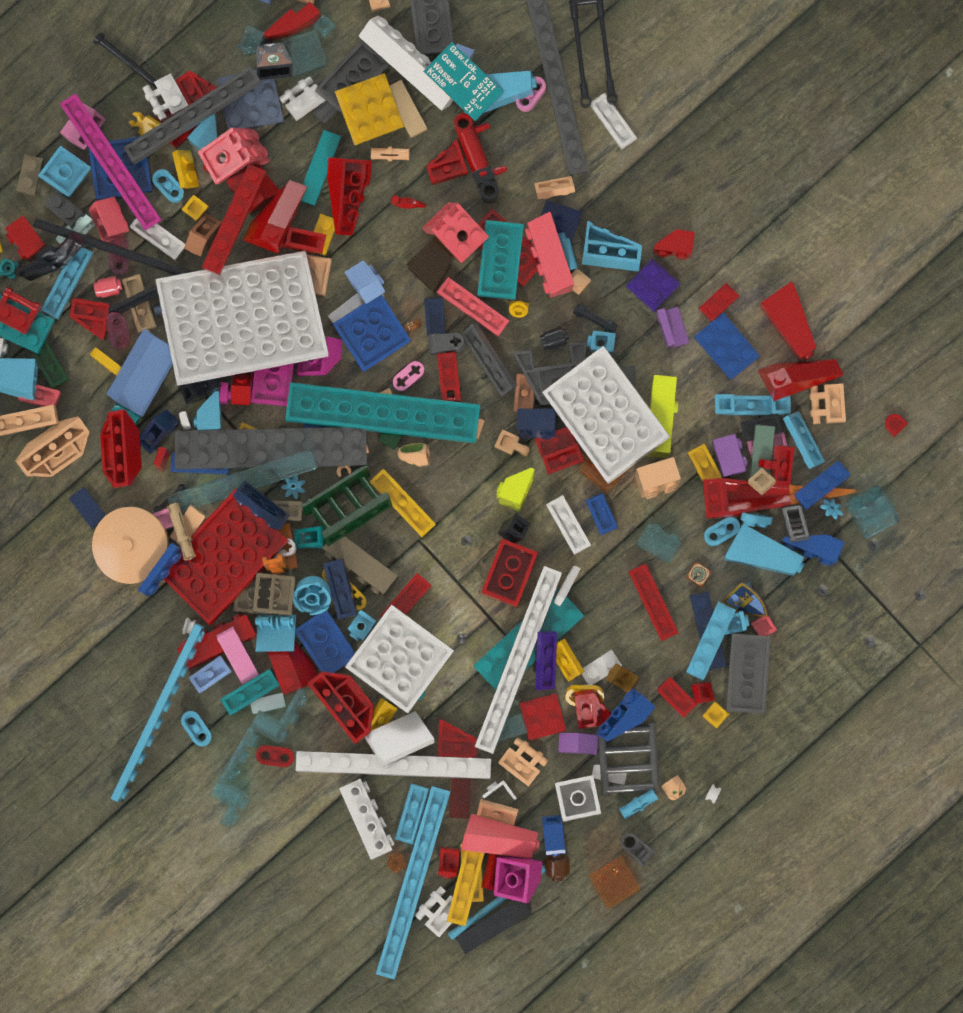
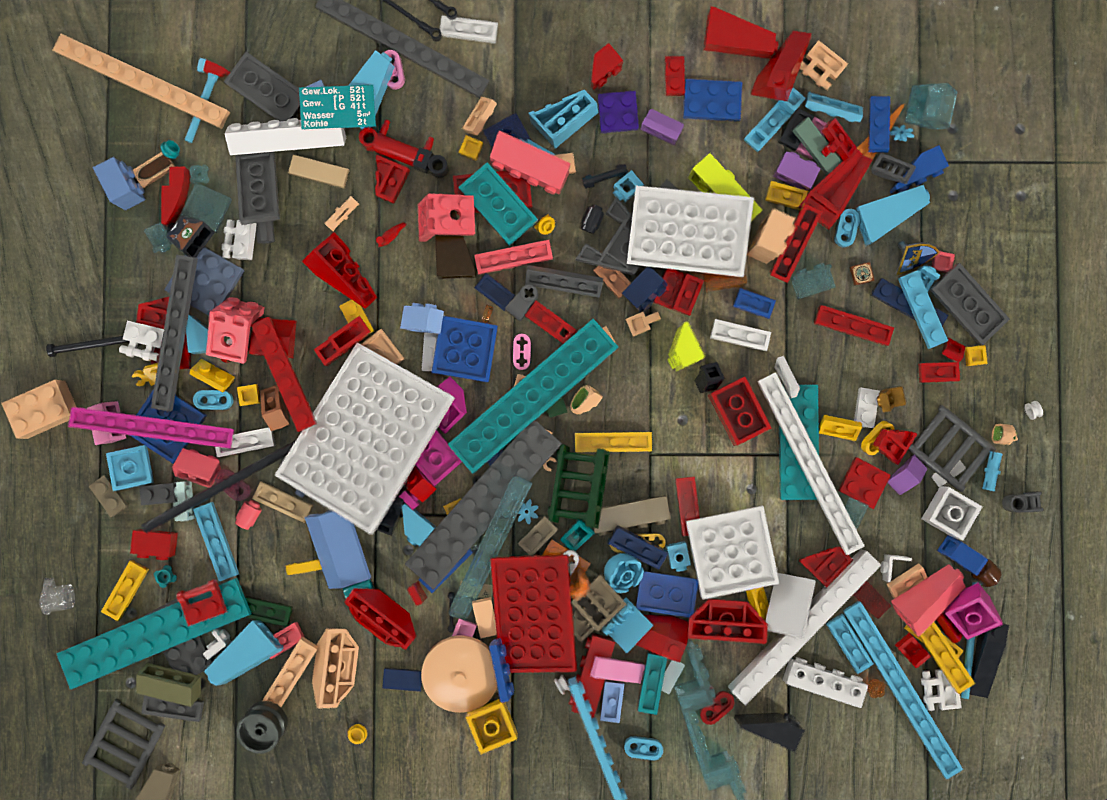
camera: 55 degrees left, 5 degrees up
black plate [16,231,85,281] -> none
red wing [69,298,111,341] -> none
clear pink plate [106,312,129,349] -> none
black axle [108,285,159,317] -> none
dark blue slope [140,409,180,454] -> none
tan pin [167,503,196,560] -> none
white tile [179,411,192,431] -> none
dark blue plate [233,480,290,531] -> none
red wedge [243,180,307,254] -> none
teal tile [301,130,342,207] -> none
yellow plate [335,73,404,145] -> none
light nougat plate [498,737,548,787] -> none
dark purple tile [535,631,557,690] -> none
clear orange bracket [588,856,641,909] -> none
blue slope [596,688,655,742] -> none
medium azure plate [740,512,773,528] -> none
tan plate [748,468,776,495] -> none
red tile [885,414,908,437] -> none
none -> light nougat brick [2,380,77,439]
none -> yellow plate [348,724,367,744]
none -> yellow tile [459,135,484,161]
none -> yellow brick [466,699,518,754]
none -> black slope [734,712,805,752]
none -> red brick [770,202,823,283]

